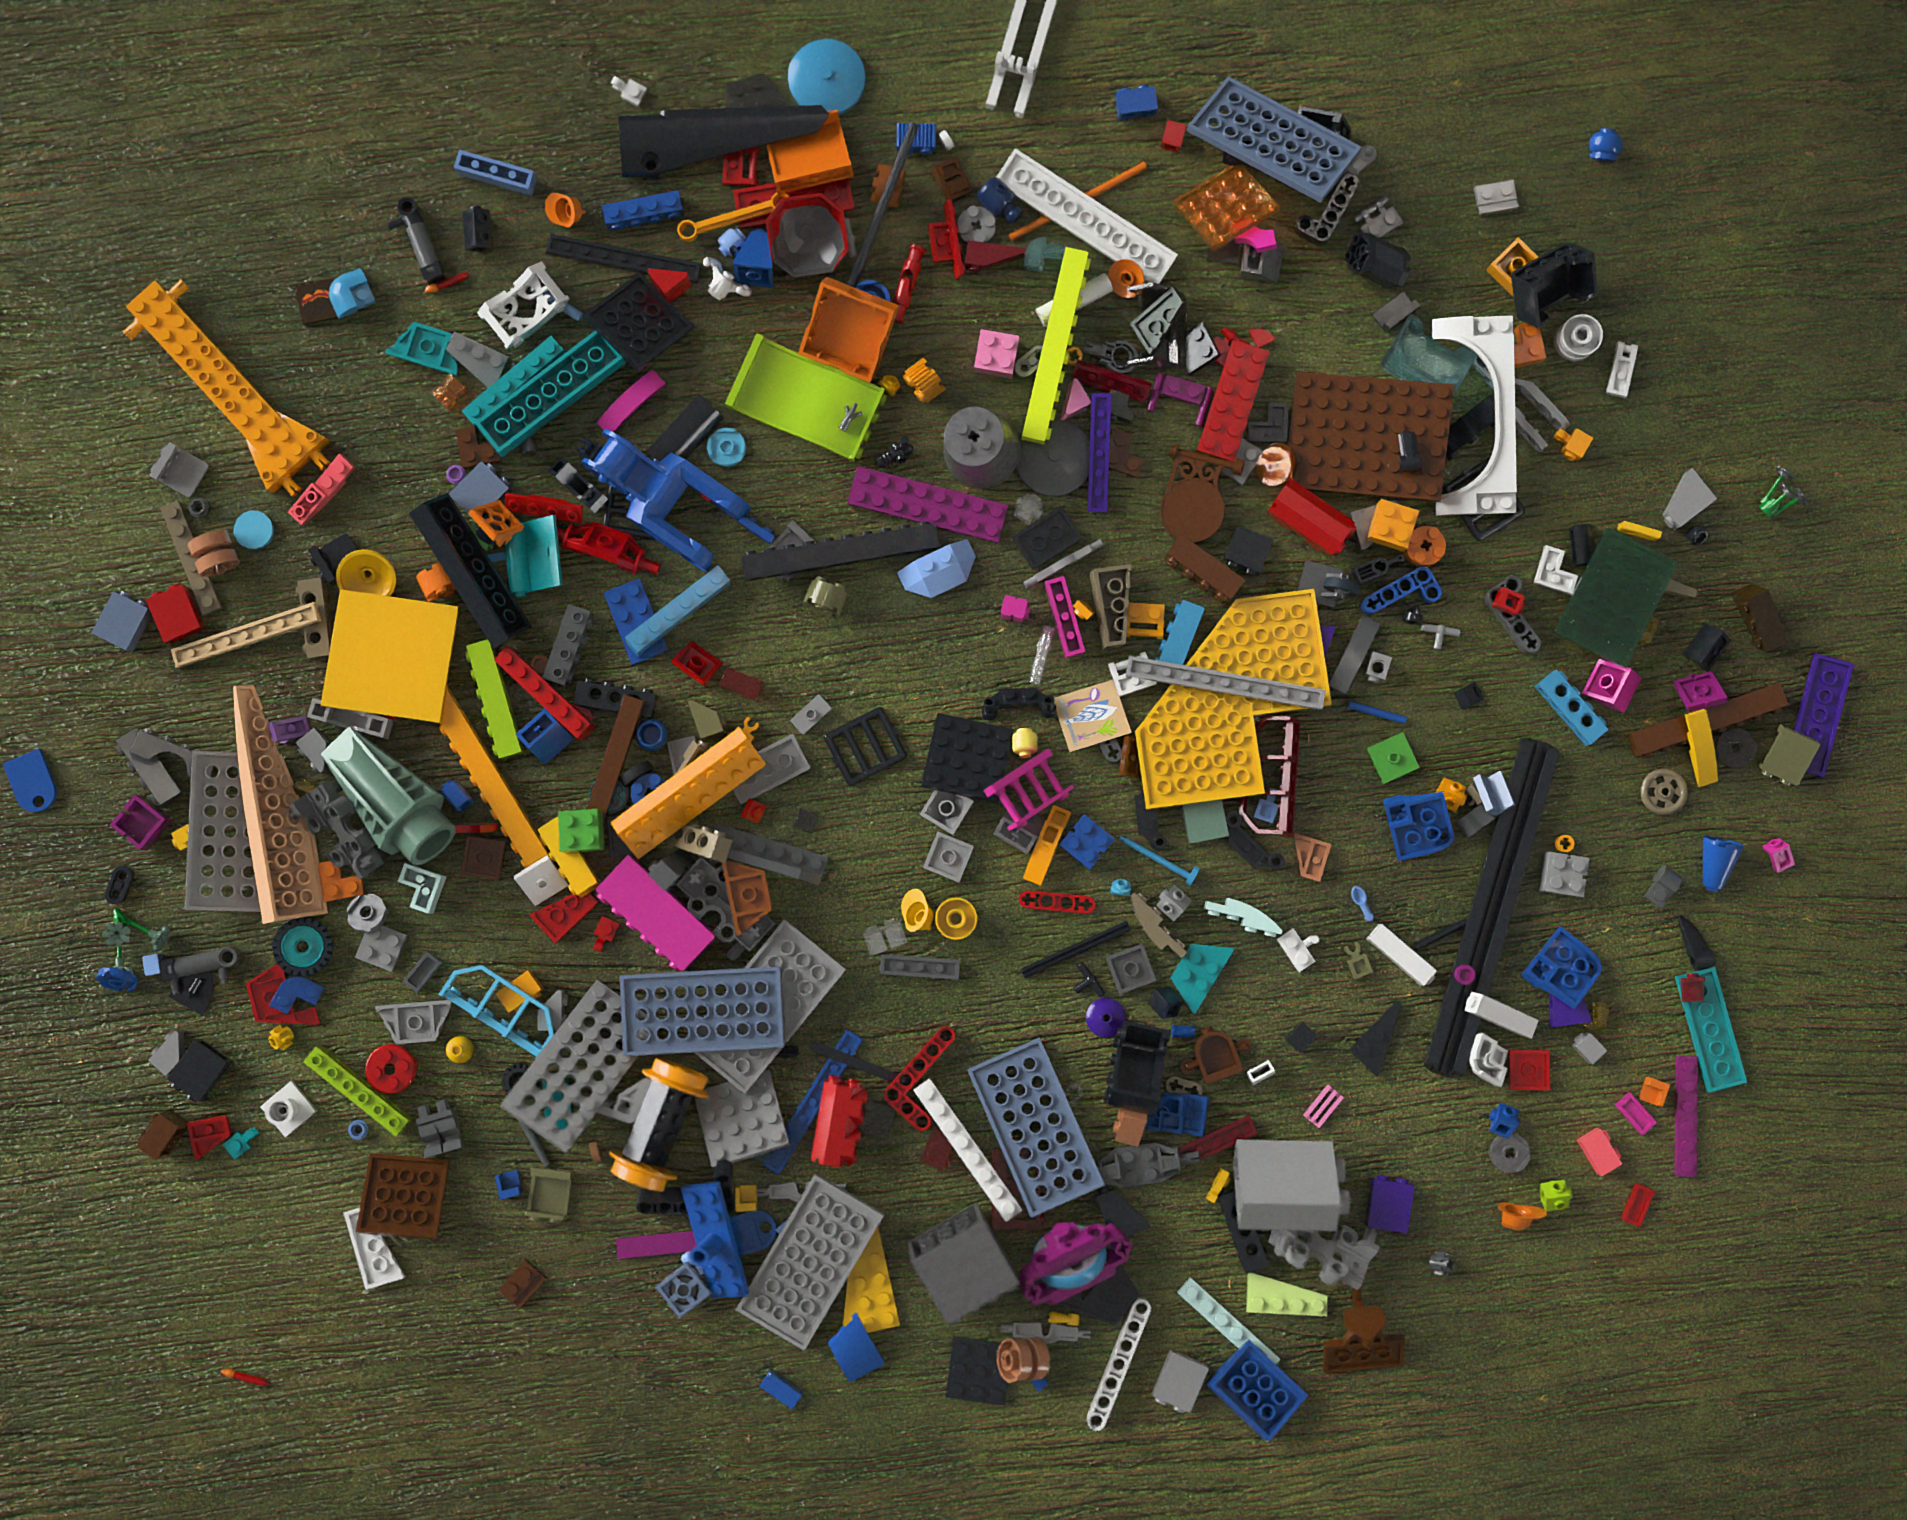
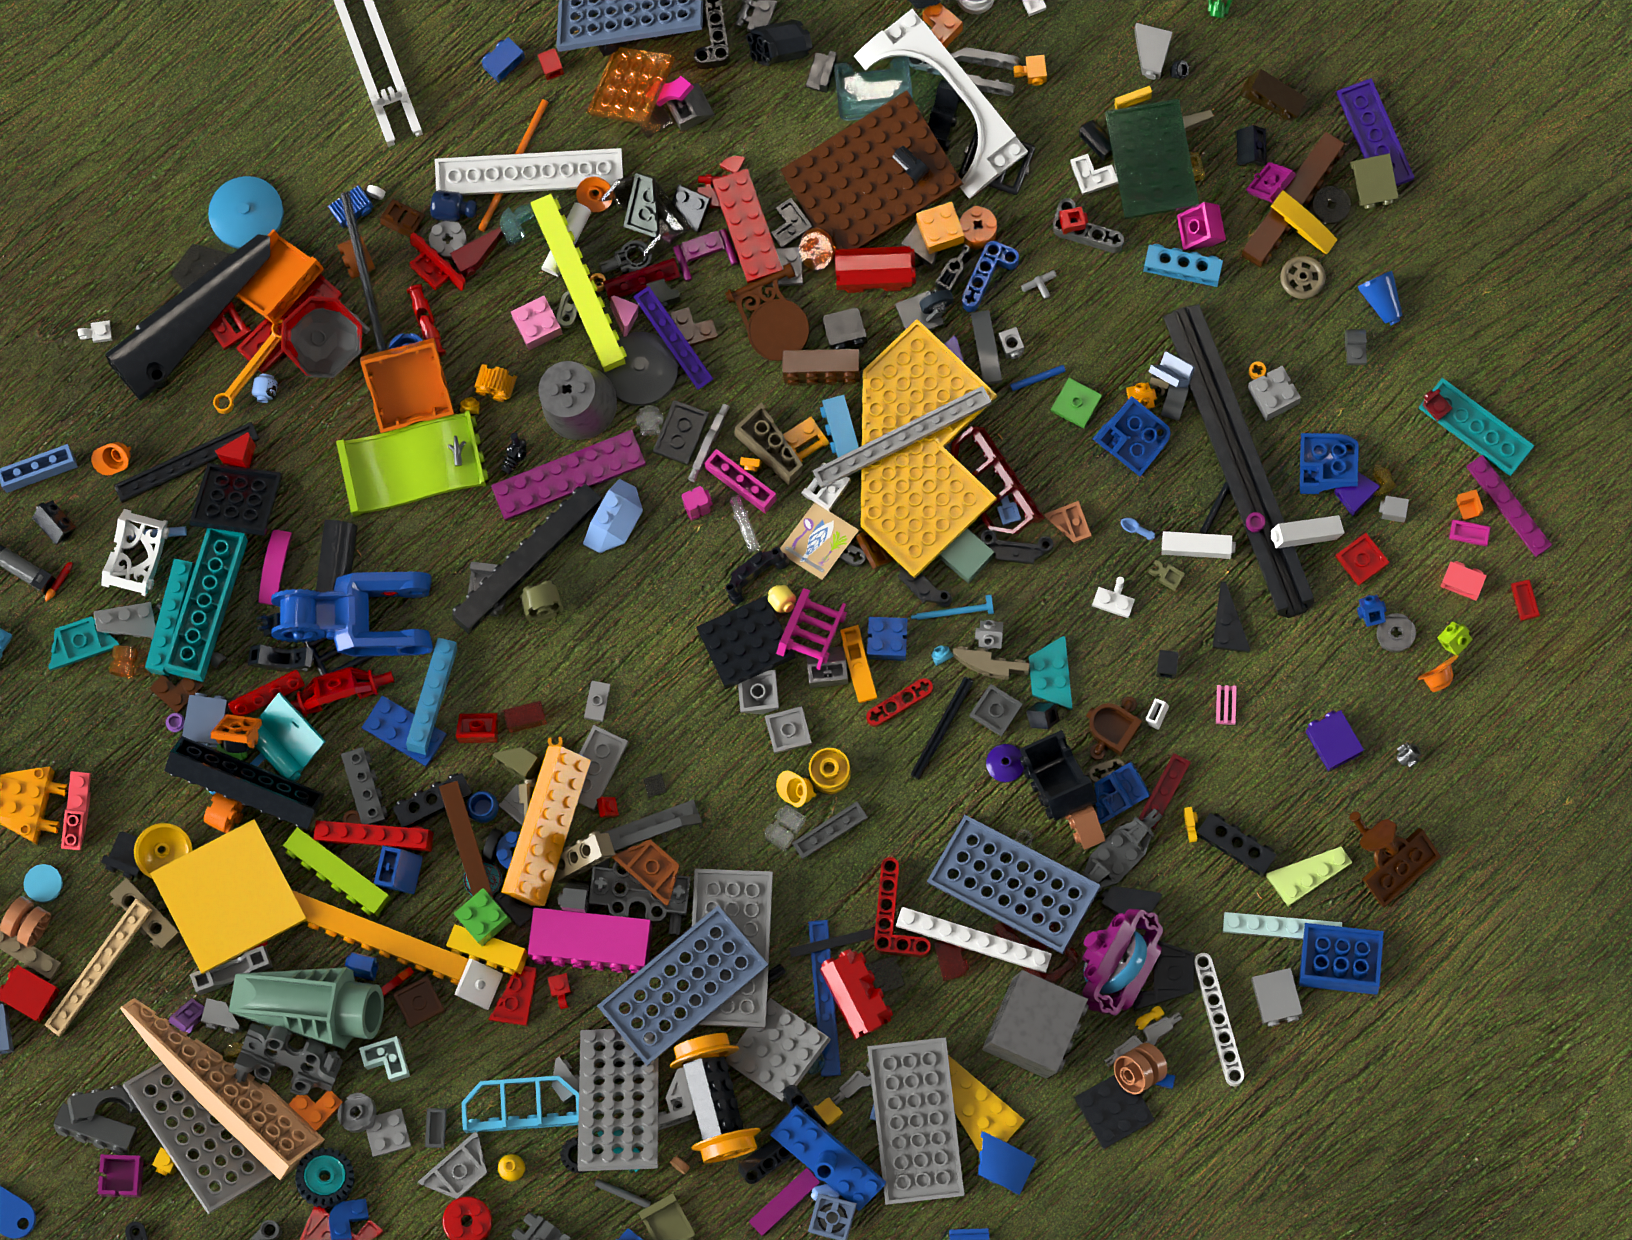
camera: 30 degrees left, 10 degrees down
light orange brick [495,970,544,1013] -> none
blue brick [602,190,685,231] -> none
white piece [703,257,752,300] -> none
medium azure tile [707,427,746,467] -> none
blue tile [729,1209,777,1257] -> none
blue slope [733,229,774,288] -> none
blue plate [738,516,776,545] -> none
black bar [824,707,907,786] -> none
black piece [1073,962,1105,997] -> none
blue piece [1171,1025,1195,1038] -> none
light aqua slope [1204,898,1282,937] -> none
light grey brick [1233,1140,1350,1231] -> none
light grey gear [1268,1225,1380,1290] -> none
black tile [1403,606,1423,625] -> none
black slope [1454,682,1484,709] -> none
white brick [1470,1033,1508,1087] -> none
black piece [1677,915,1716,970] -> none
dark pink bracket [1763,838,1795,873] -> none

